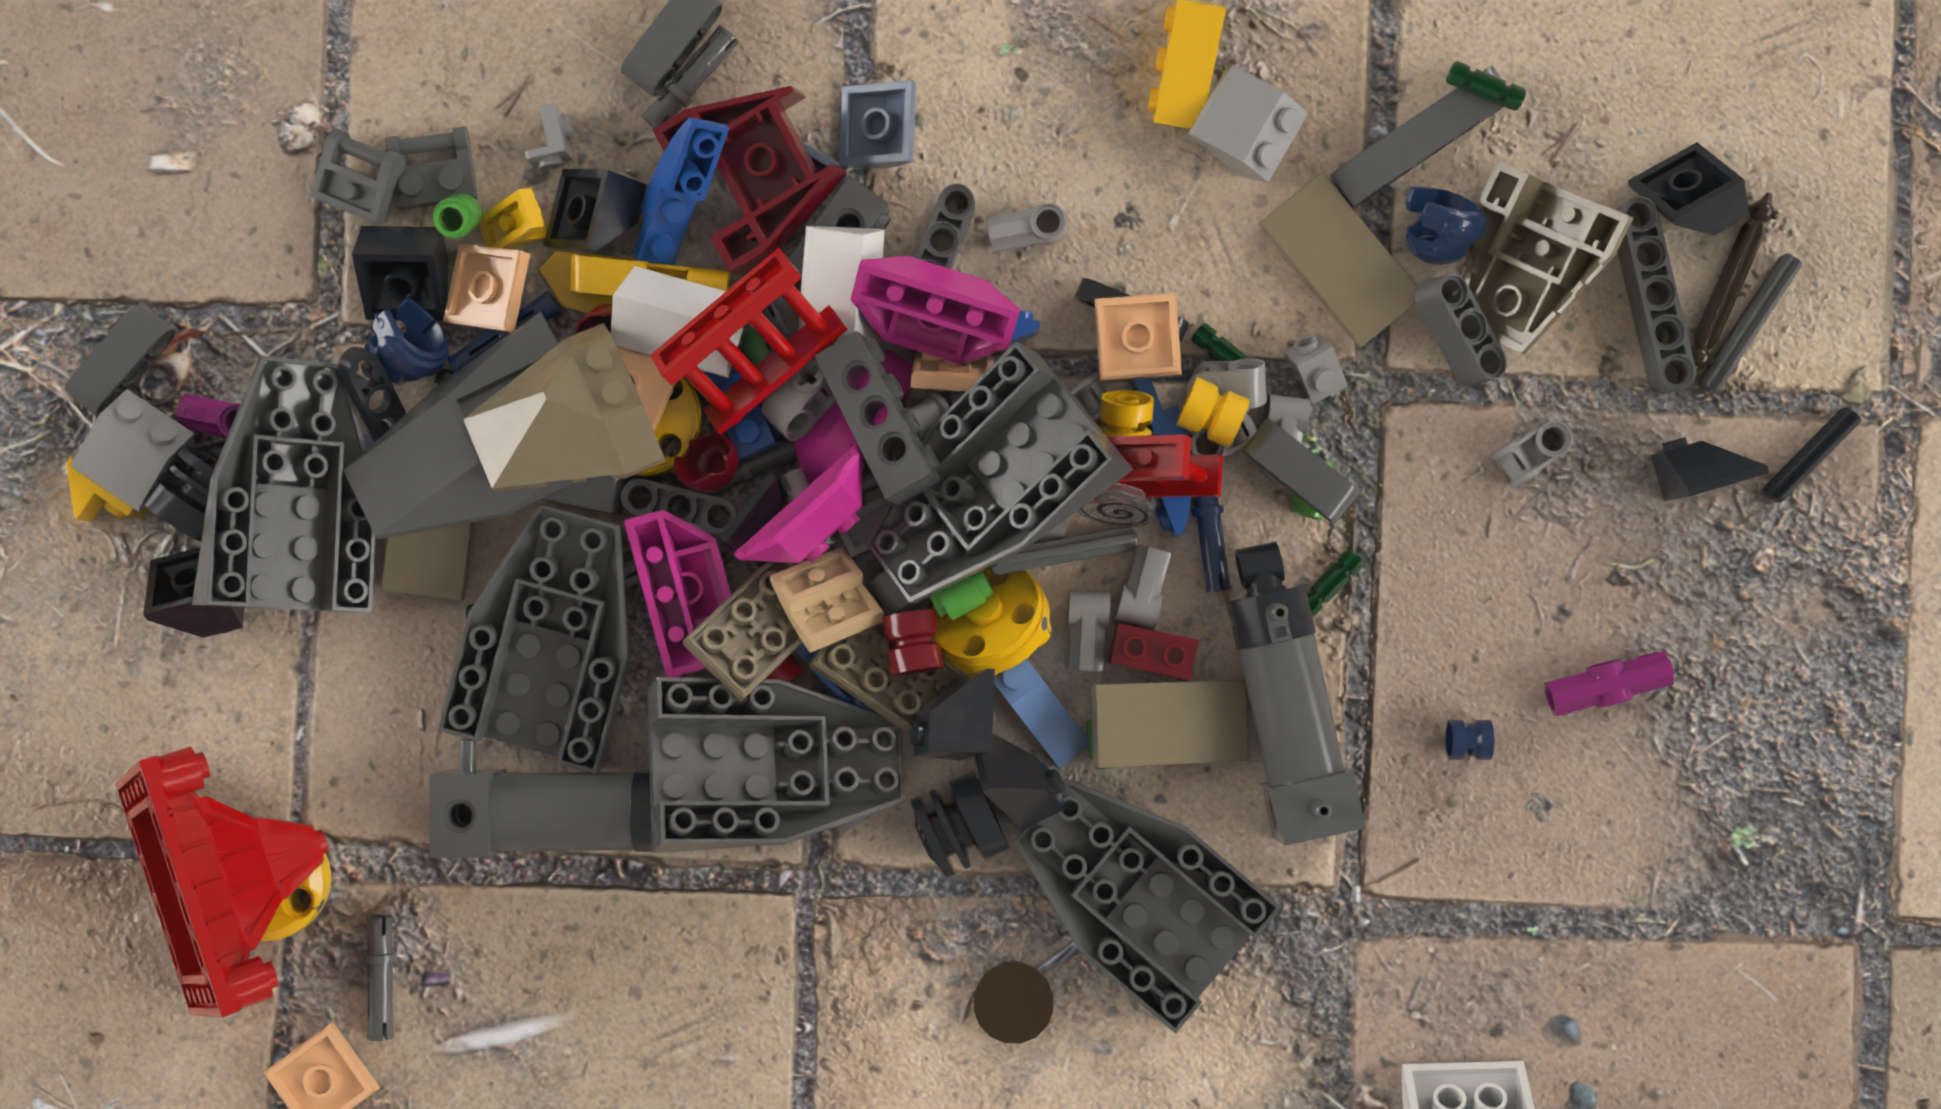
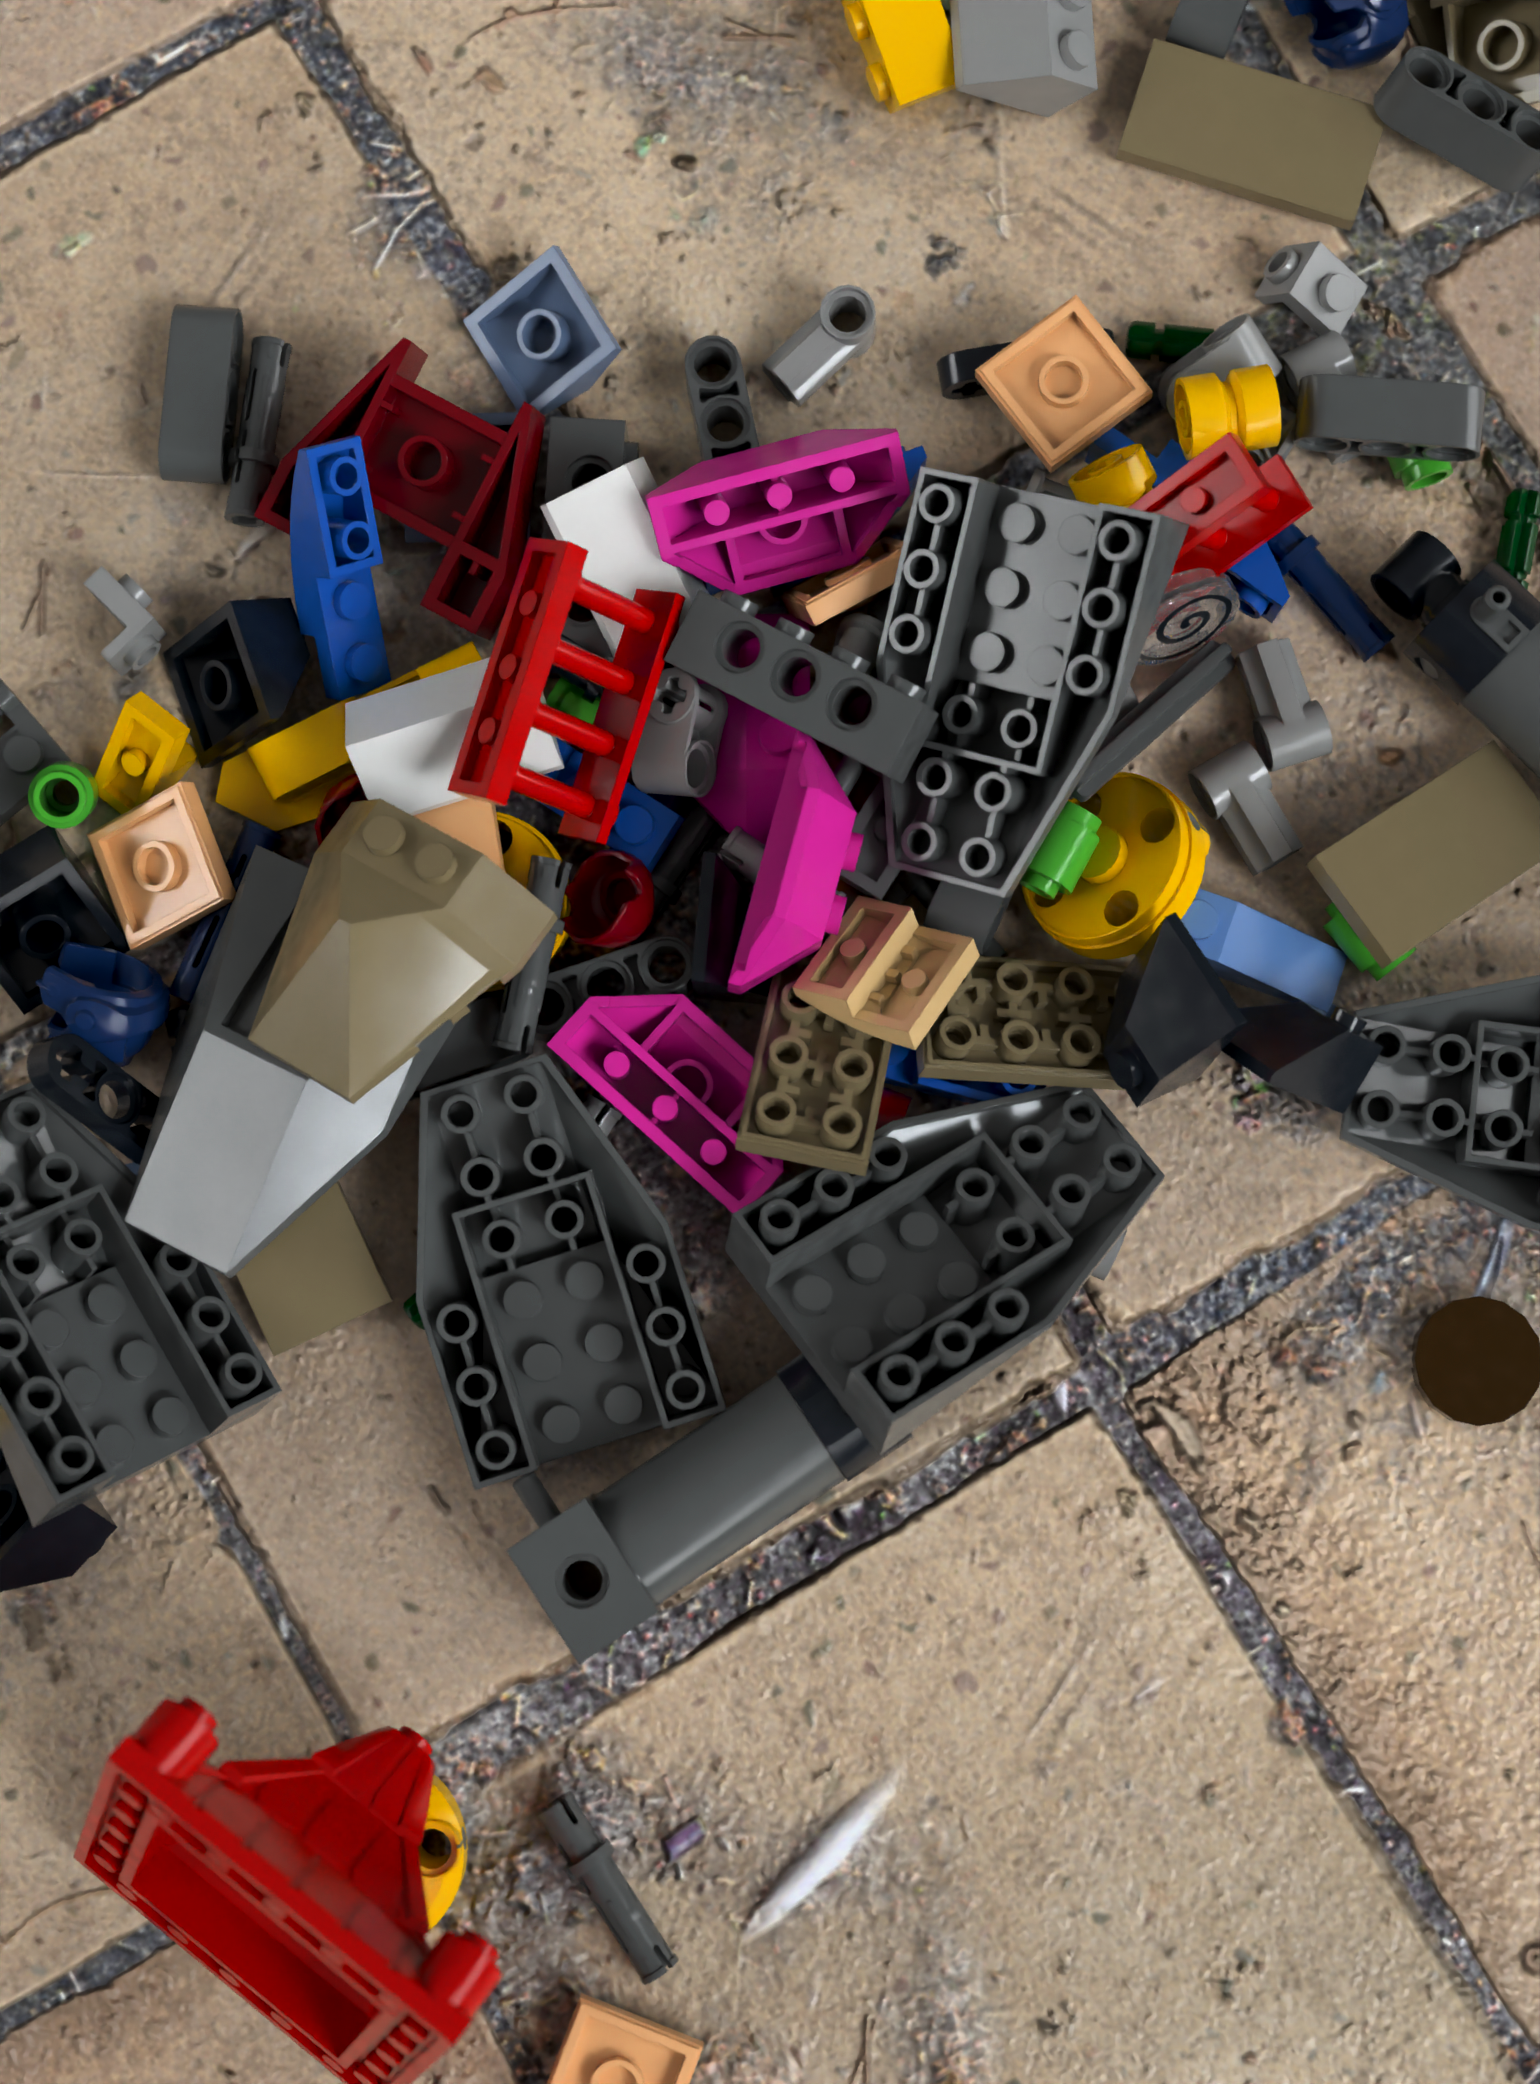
camera: 30 degrees left, 5 degrees down
dark red wheel [882,609,944,676] -> none
black wheel [910,771,1010,878] -> none
dark red brick [1107,623,1199,680] -> none
none -> dark grey pin [492,855,572,1054]

